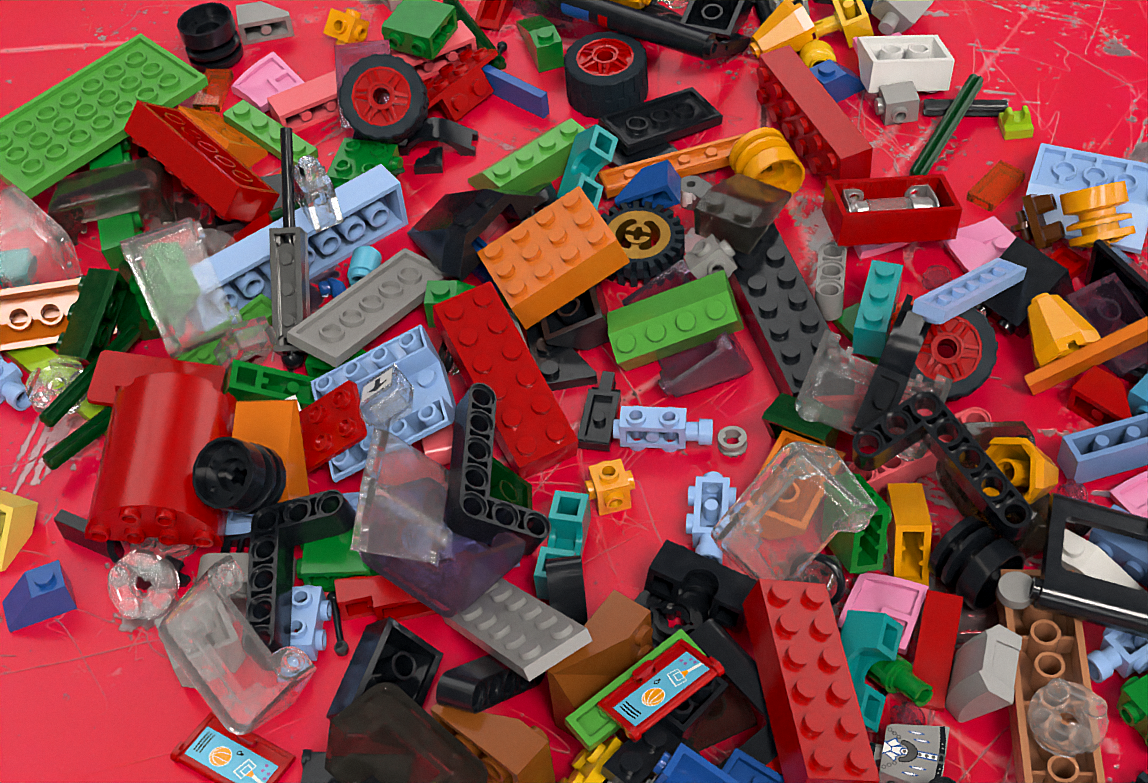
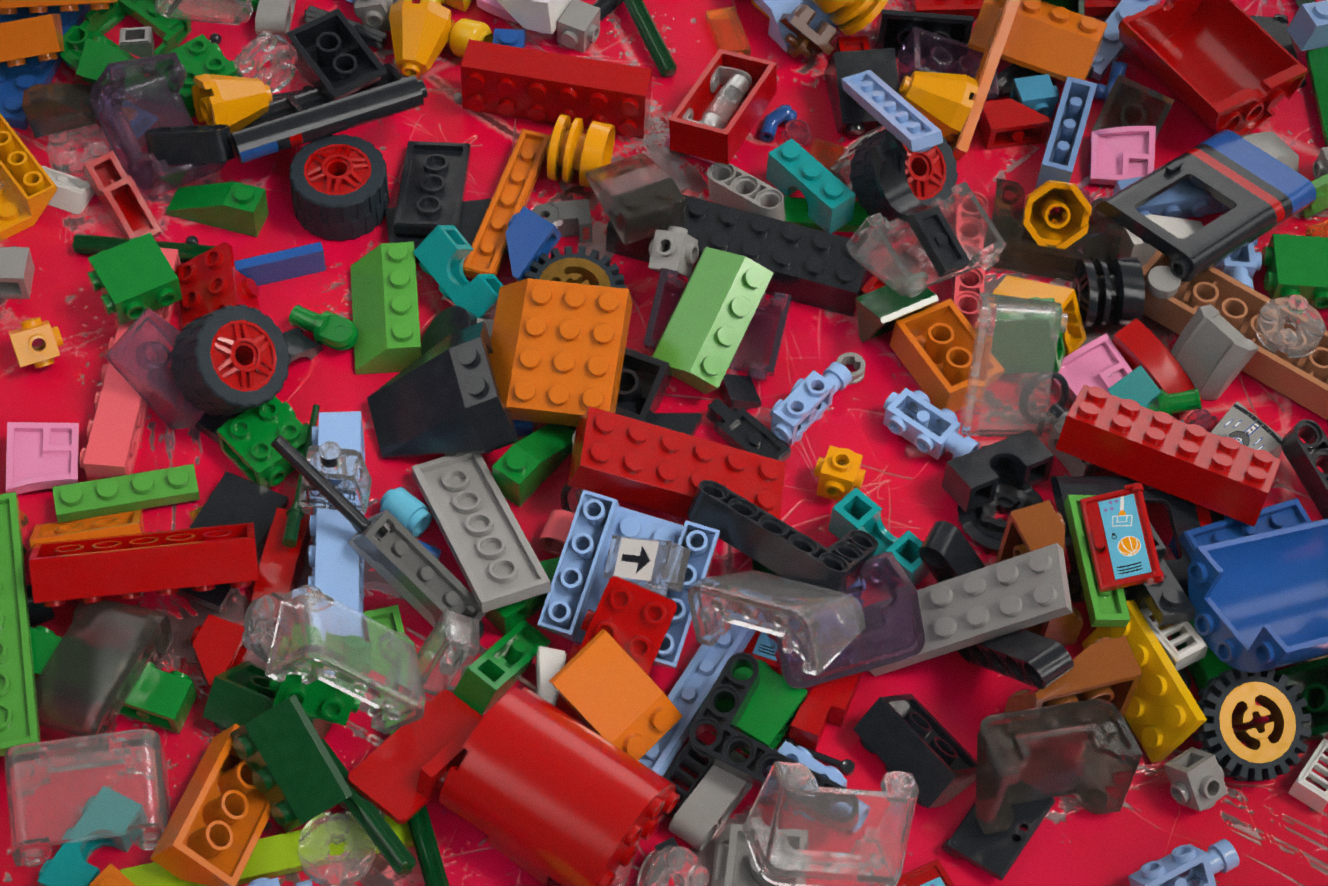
camera: 65 degrees left, 5 degrees up
black wheel [192,437,286,516] -> none
black tile [414,147,444,175] -> none
black beam [852,391,1032,541] -> none
bright pink plate [942,216,1017,274] -> none
none -> green arm [289,305,359,351]
none -> black slope [719,374,762,410]
none -> blue arm [759,105,797,142]

